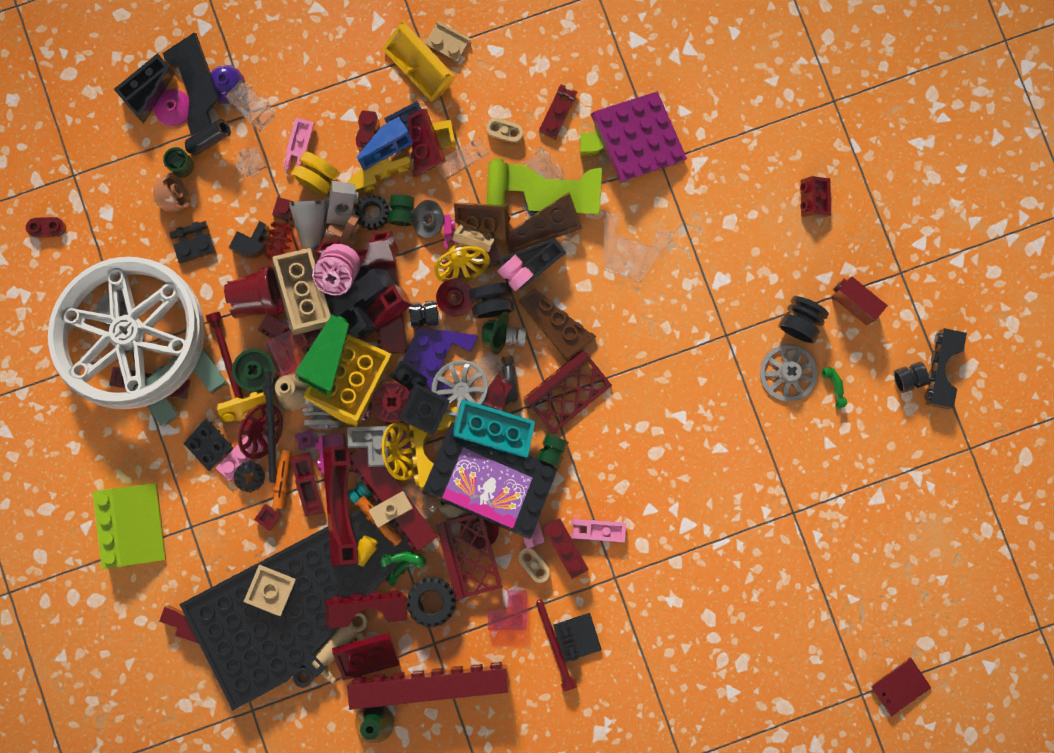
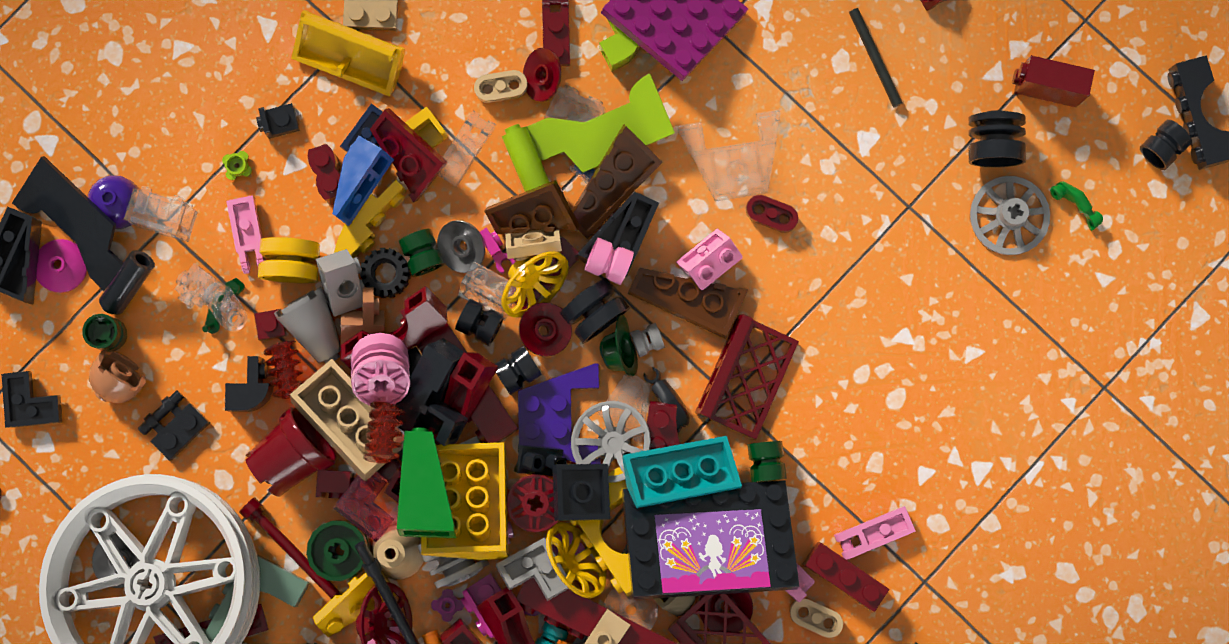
camera: 25 degrees left, 0 degrees up
none -> black plate [1,371,62,428]
none -> dark green piece [202,278,245,334]
none -> clear plate [204,282,247,332]
none -> lime plate [222,151,252,180]
none -> black bracket [256,103,300,139]
none -> clear red piece [363,402,405,463]
none -> black wheel [455,299,505,346]
none -> clear bracket [458,262,516,321]
none -> dark red dish [523,48,561,102]
none -> bright pink bracket [676,229,743,290]
none -> dark red plate [746,195,798,233]
none -> pearl dark grey bar [849,8,903,107]

